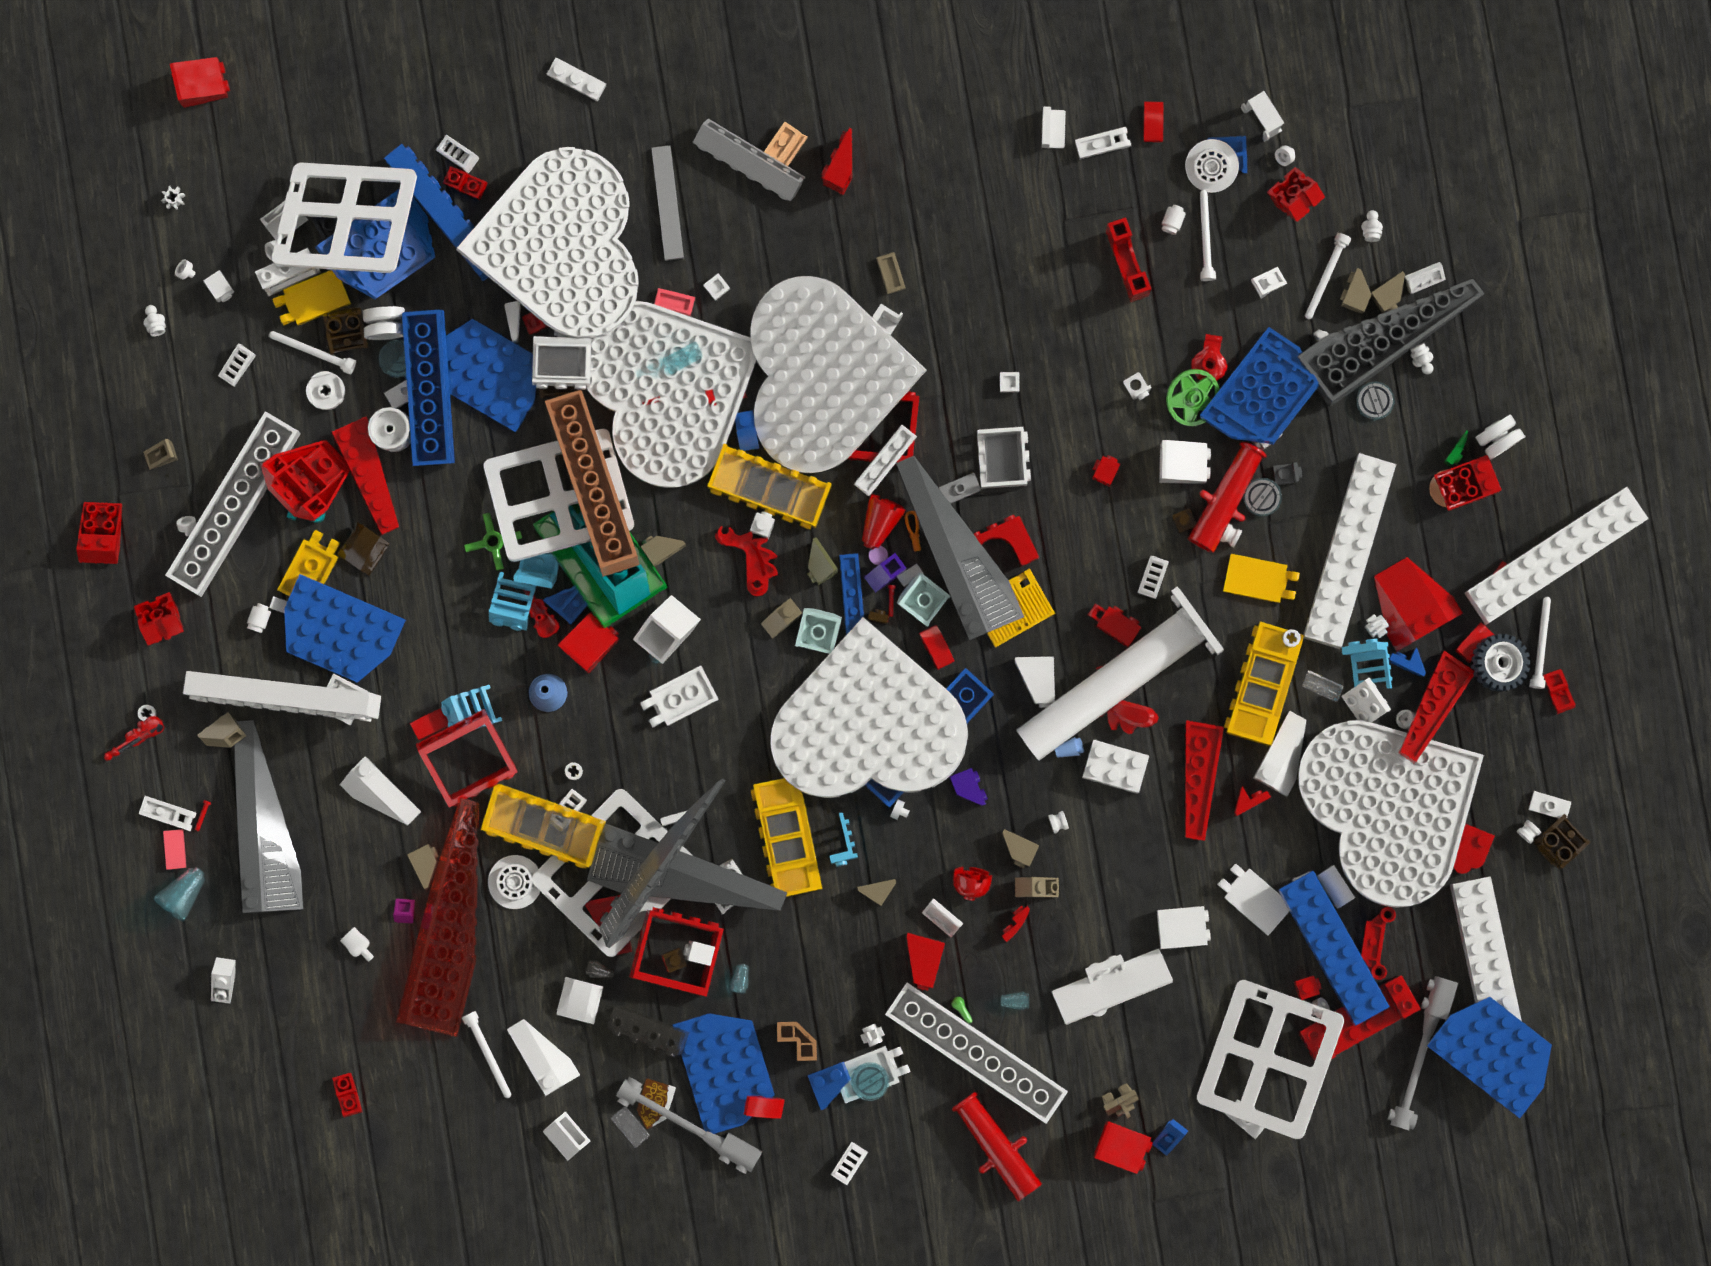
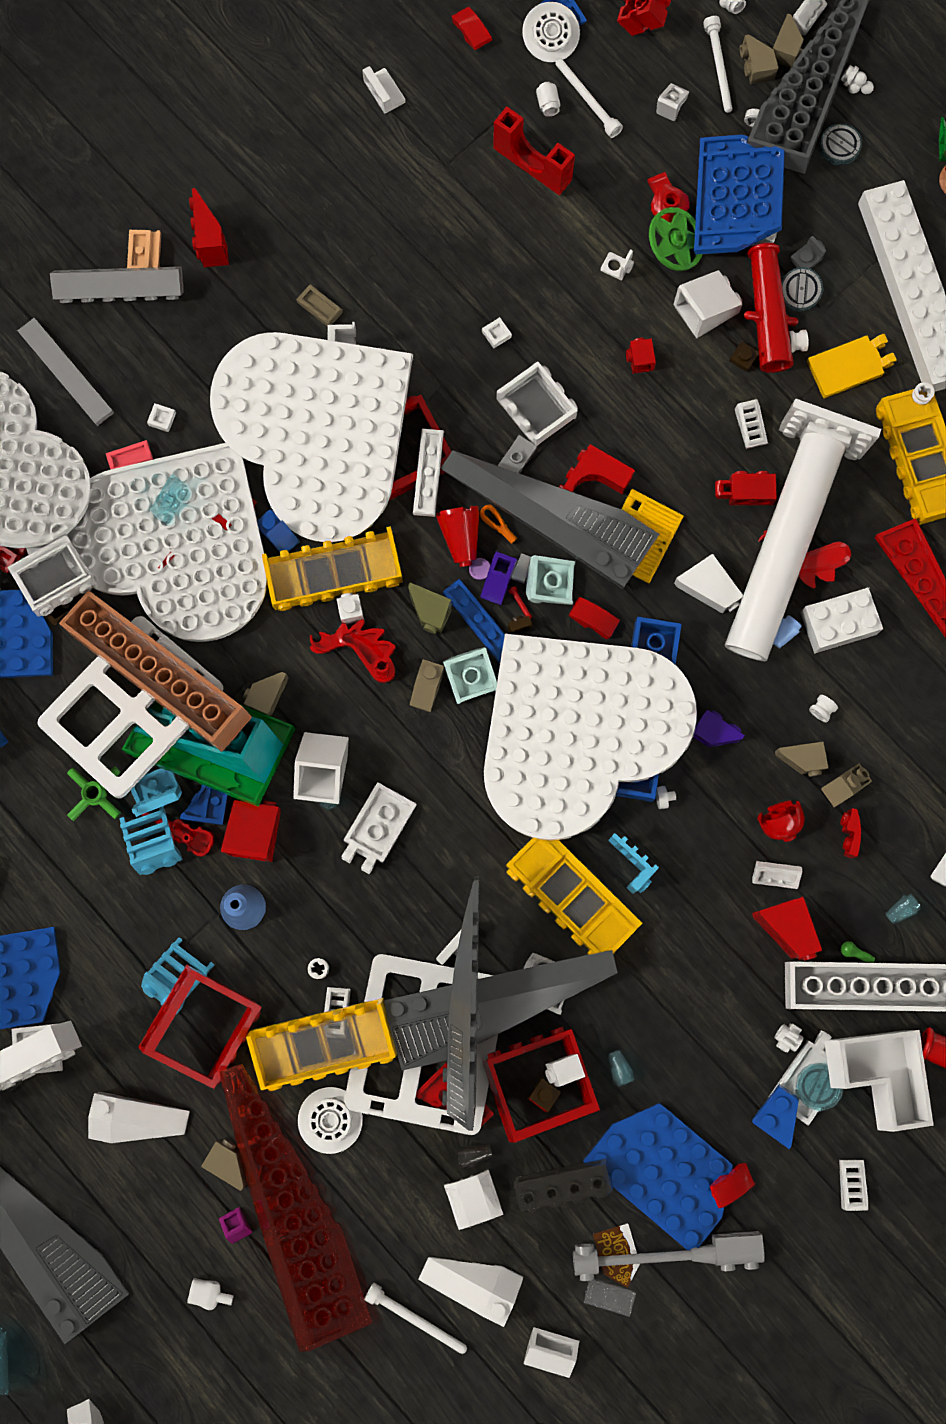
camera: 35 degrees left, 5 degrees down
red slope [410,708,449,741] -> none
medium nougat brick [777,1022,817,1061] -> none
dark tan slope [858,879,896,906] -> none
white plate [1075,127,1131,159] -> none
none -> white piece [824,1030,933,1132]

